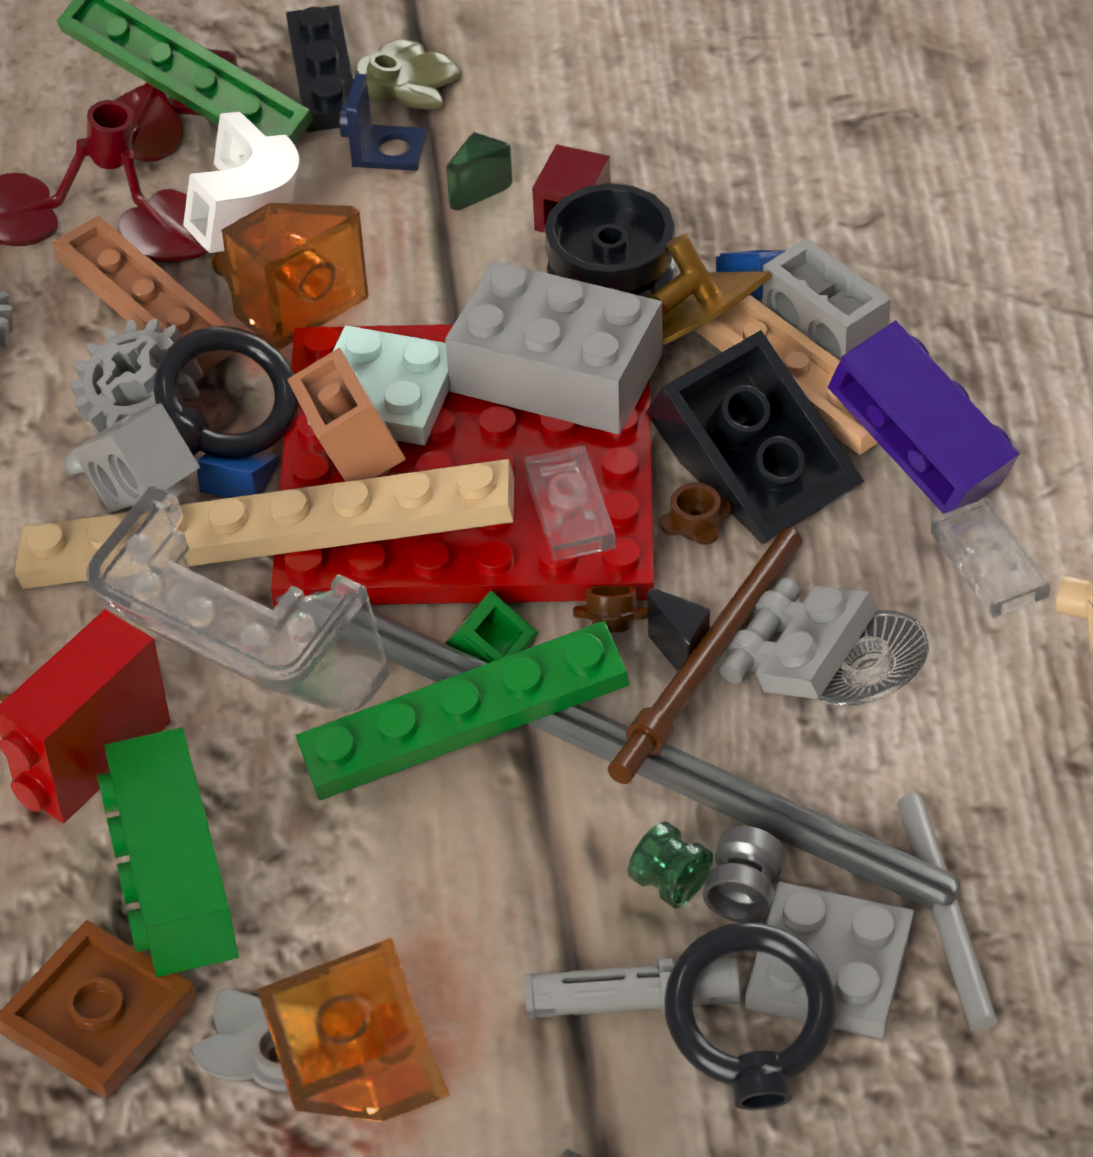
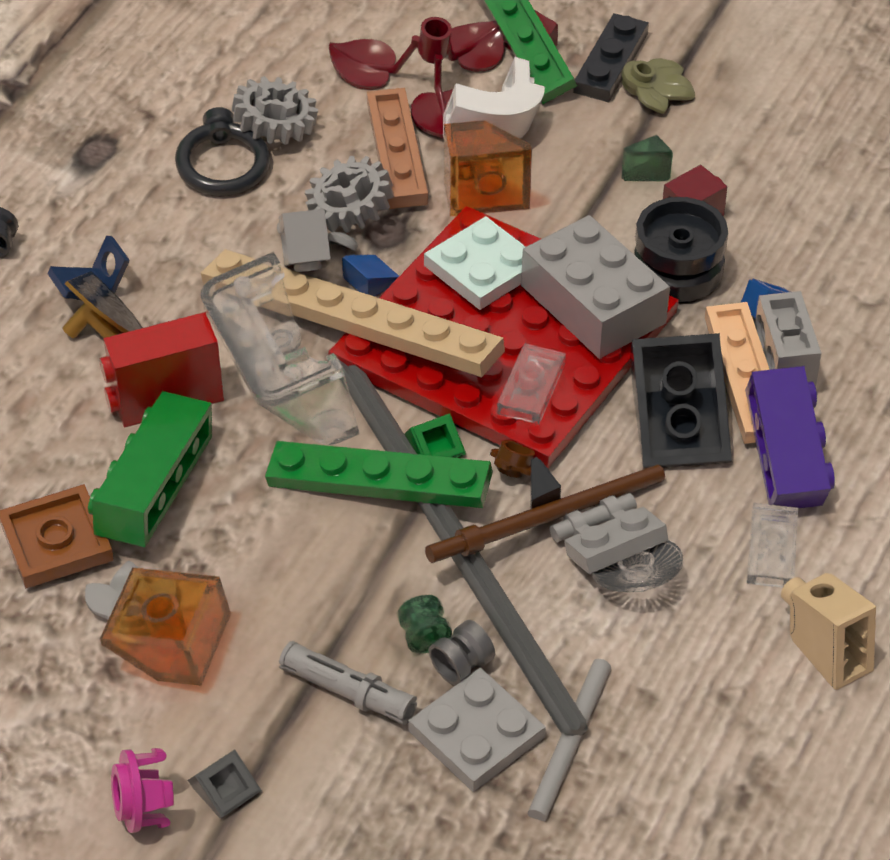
camera: 30 degrees right, 0 degrees up
black piece [154,326,298,458] -> none
nougat slope [287,348,406,482] -> none
dark blue bracket [340,74,426,171] -> none
pearl gold shield [650,234,772,345] -> none
reddish brown plate [660,483,731,545] -> none
black piece [664,922,837,1110] -> none

